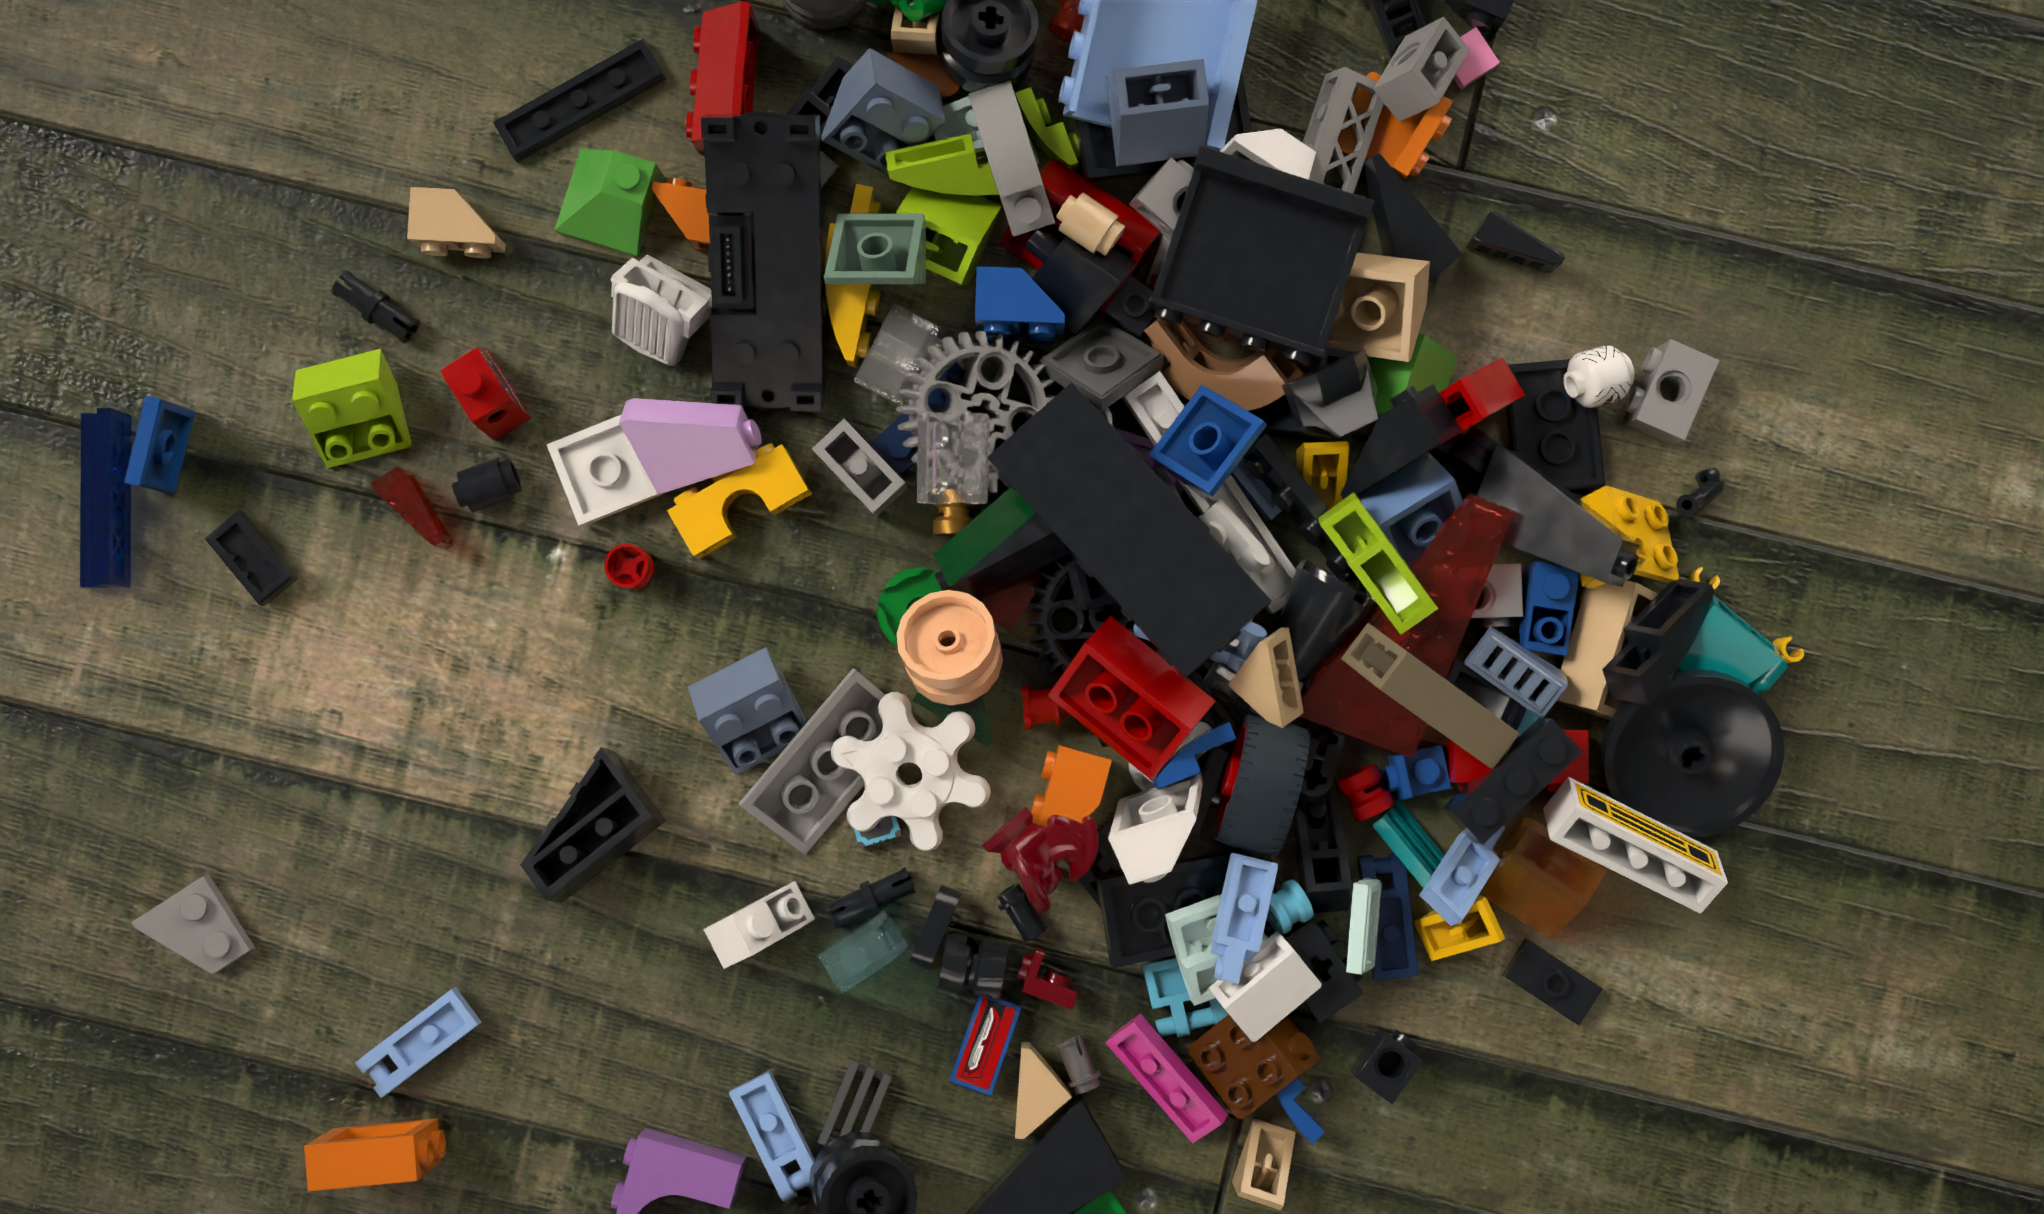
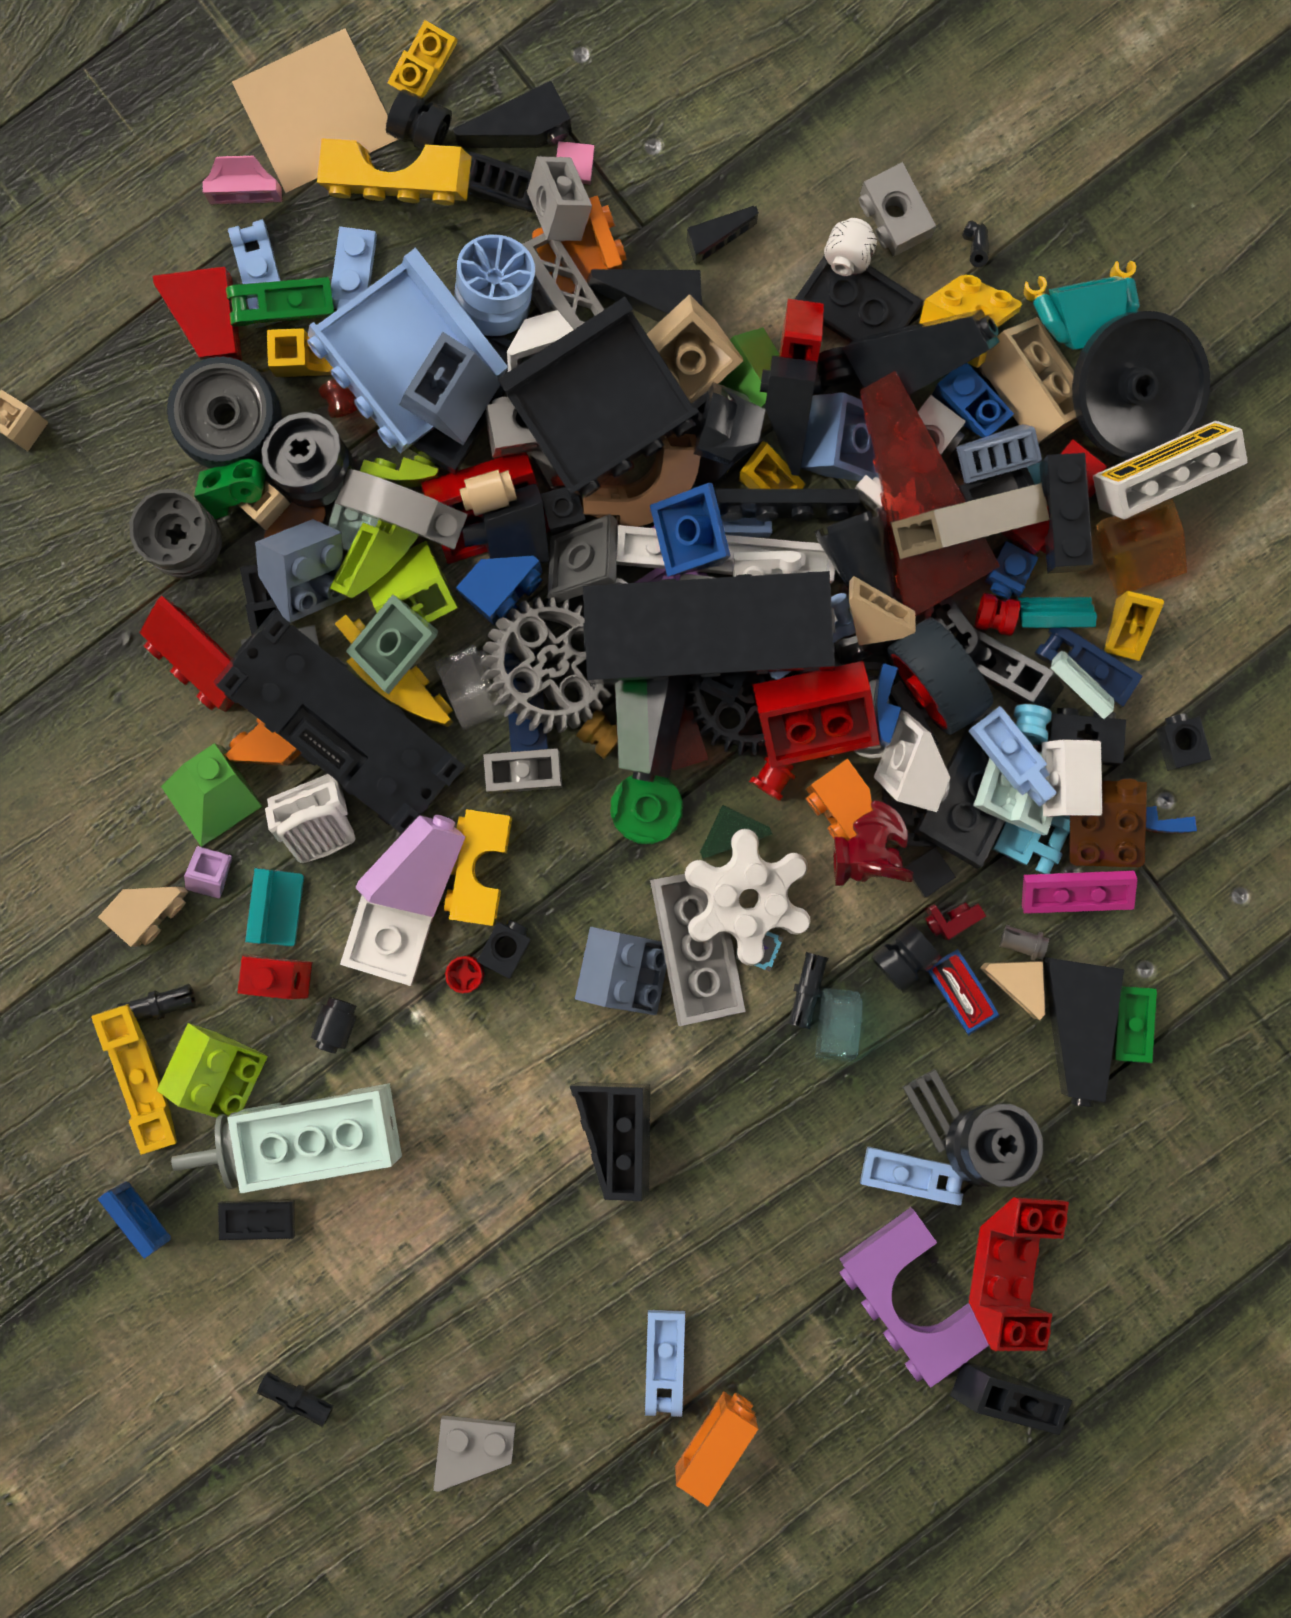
camera: 50 degrees left, 0 degrees up
clear blue fence [80,408,131,588] -> none
clear red slope [370,467,454,550] -> none
black tile [493,38,667,163] -> none
white slope [703,881,815,969] -> none
light nougat wheel [896,590,1003,706] -> none
black beam [909,884,962,970] -> none
clear bracket [917,412,990,504] -> none
black pin [997,882,1048,942] -> none
tan slope [1232,1118,1296,1210] -> none
lime slope [1318,492,1438,635] -> none
light blue hinge [1419,826,1505,926] -> none
black plate [1502,938,1603,1026] -> none
black slope [1602,579,1714,706] -> none
none -> yellow slope [91,1004,177,1155]
none -> light aqua piece [171,1083,402,1193]
none -> lavender slope [184,846,232,898]
none -> teal panel [245,868,304,946]
none -> black pin [257,1371,334,1427]
none -> light blue wheel [454,235,535,336]
none -> black brick [477,919,532,979]
none -> black tile [904,847,956,898]

